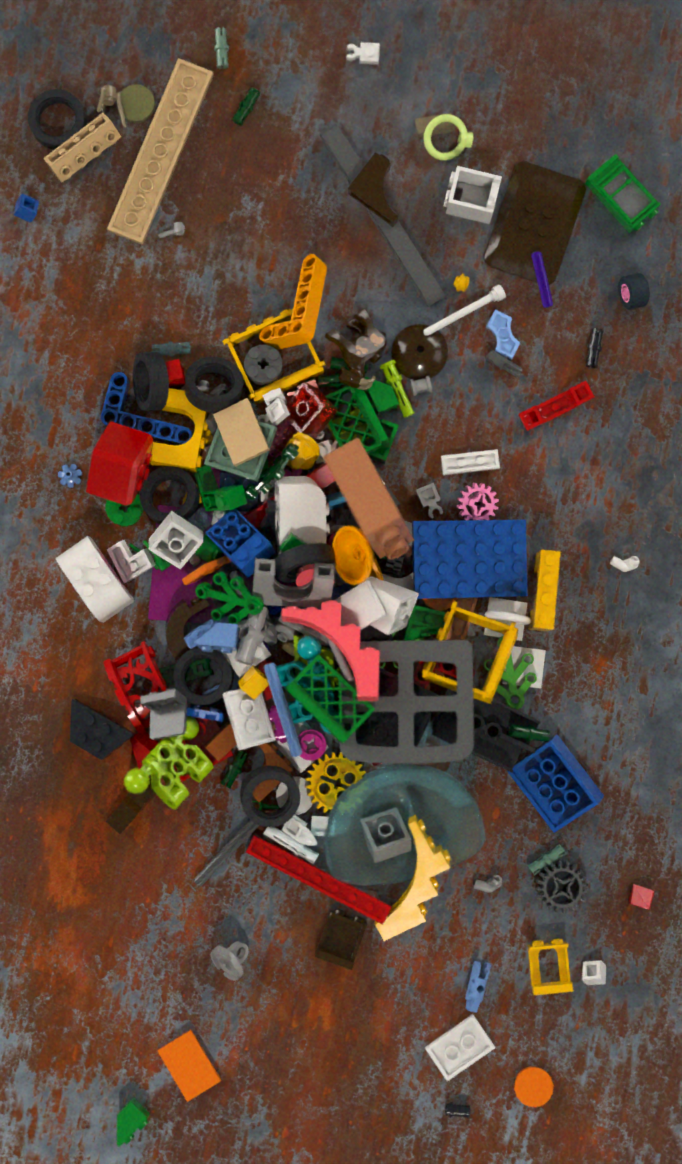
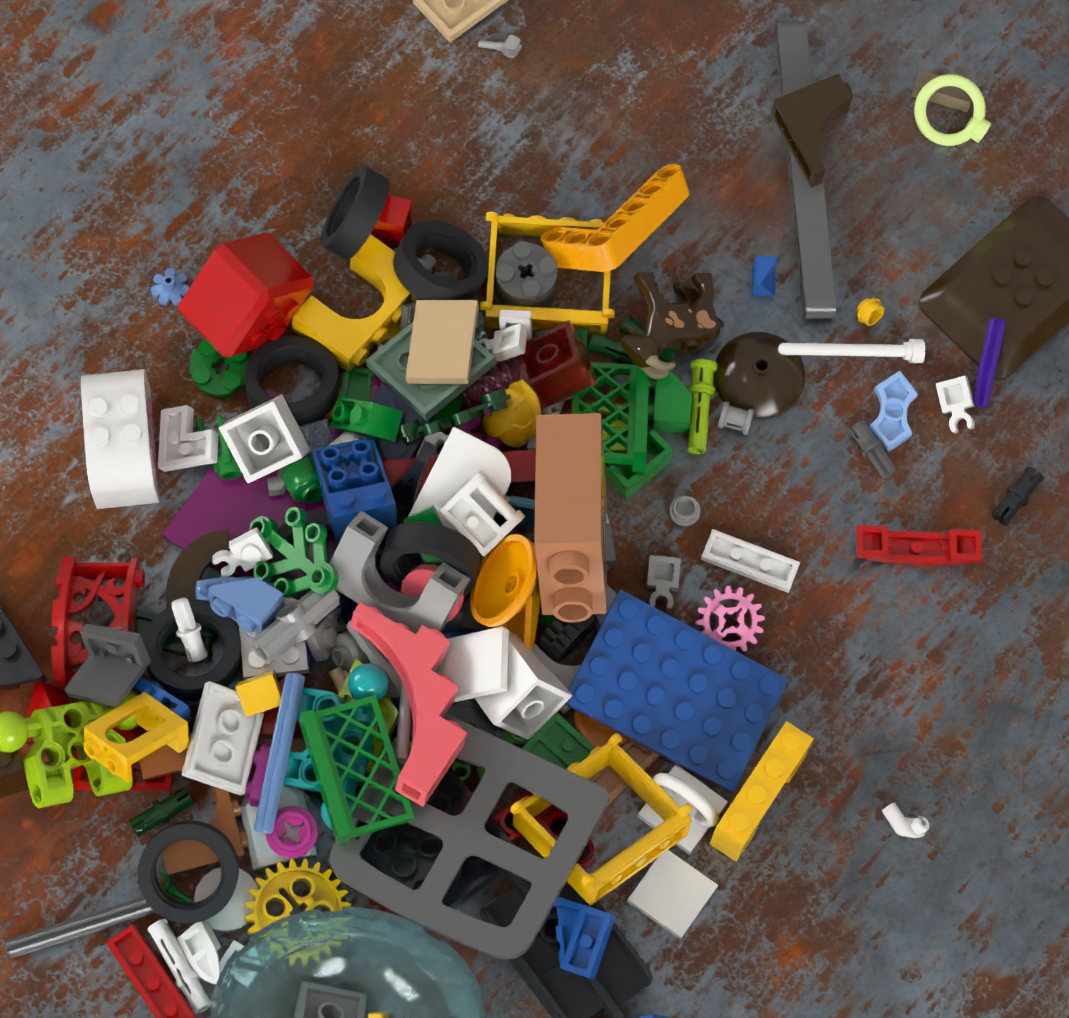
camera: 25 degrees right, 15 degrees down
blue beam [101,372,193,445] -> none
clear light blue pin [152,341,191,356] -> none
orange tile [182,556,231,585] -> none
white container [443,166,502,224] -> none
bright green plant [484,636,537,710] -> none
dark green pin [509,724,550,742] -> none
none -> yellow panel [83,692,189,783]
none -> white axle [171,598,208,662]
none -> white plate [212,527,273,577]
none -> white plate [439,470,525,556]
none -> blue wing [554,897,616,980]
none -> light grey plate [669,495,700,526]
none -> blue slope [752,256,778,297]
none -> white plate [936,376,975,434]

